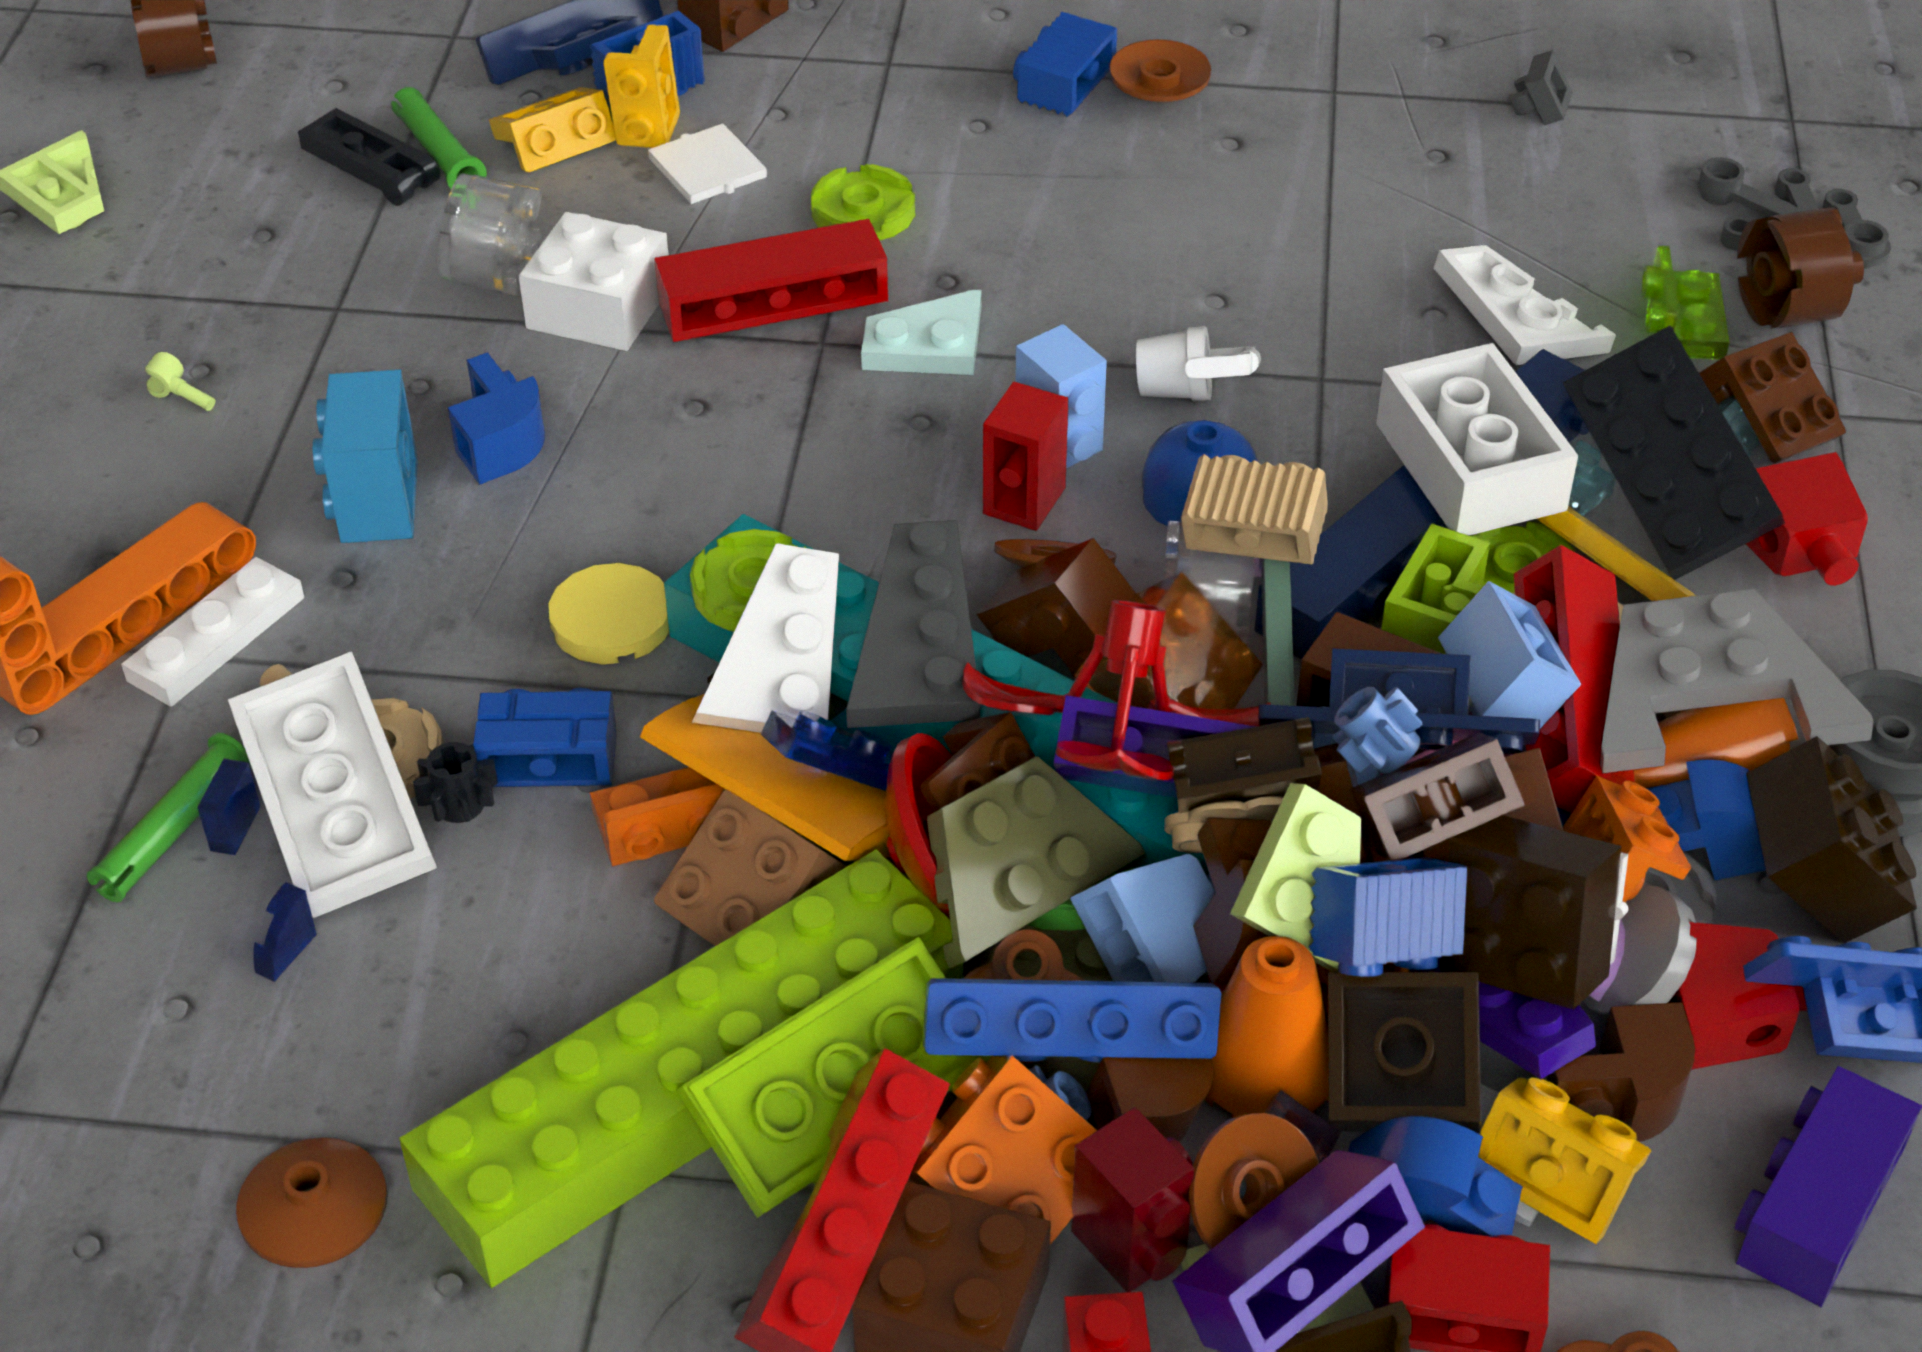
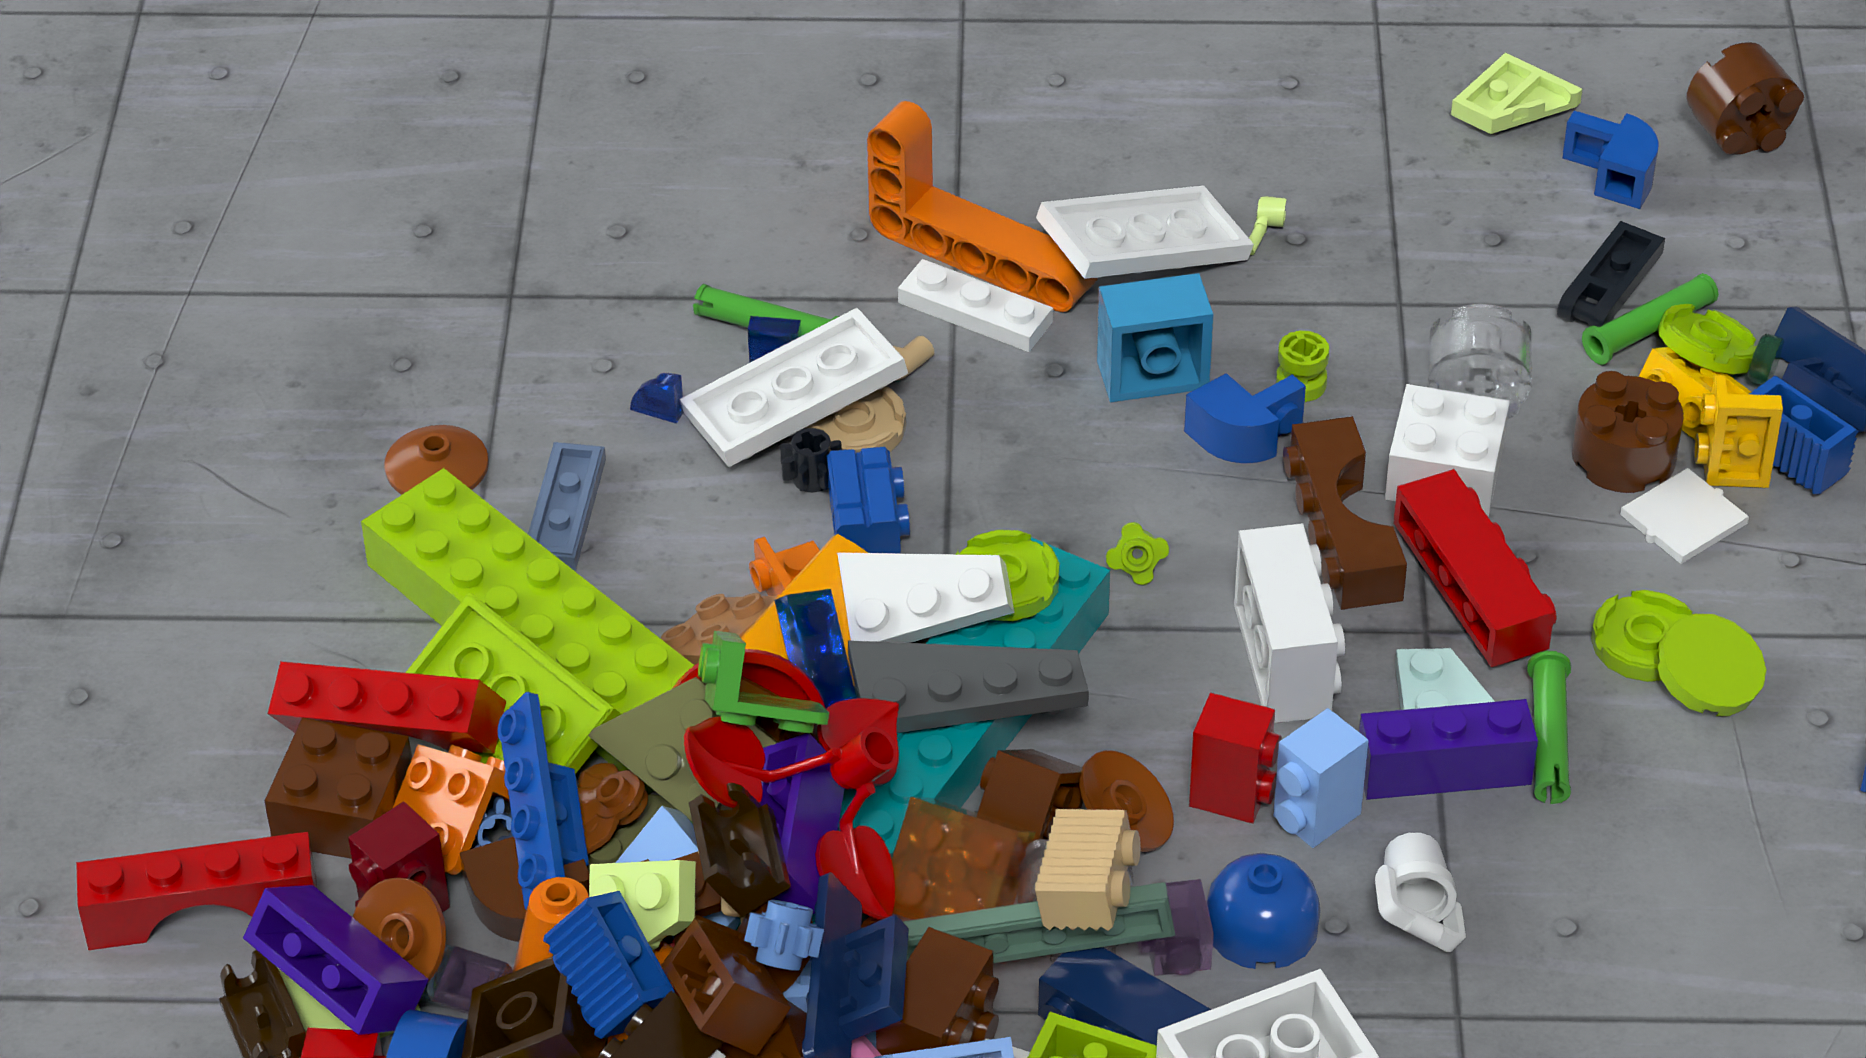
camera: 85 degrees right, 0 degrees up
light yellow tile [548,563,669,665] -> none
none -> sand blue tile [528,442,606,571]
none -> bright green bracket [698,631,829,733]
none -> white plate [1036,185,1254,279]
none -> lime plate [1106,522,1169,585]
none -> white brick [1234,523,1345,723]
none -> lime wheel [1276,330,1329,402]
none -> reddish brown arch [1283,416,1407,610]
none -> dark purple brick [1359,699,1538,800]
none -> bright green pin [1527,651,1571,804]
none -> blue brick [1562,110,1659,209]
none -> reddish brown brick [1572,371,1684,493]
none -> lime tile [1657,614,1767,716]
none -> lime tile [1658,304,1760,374]
none -> clear green tile [1748,333,1784,385]

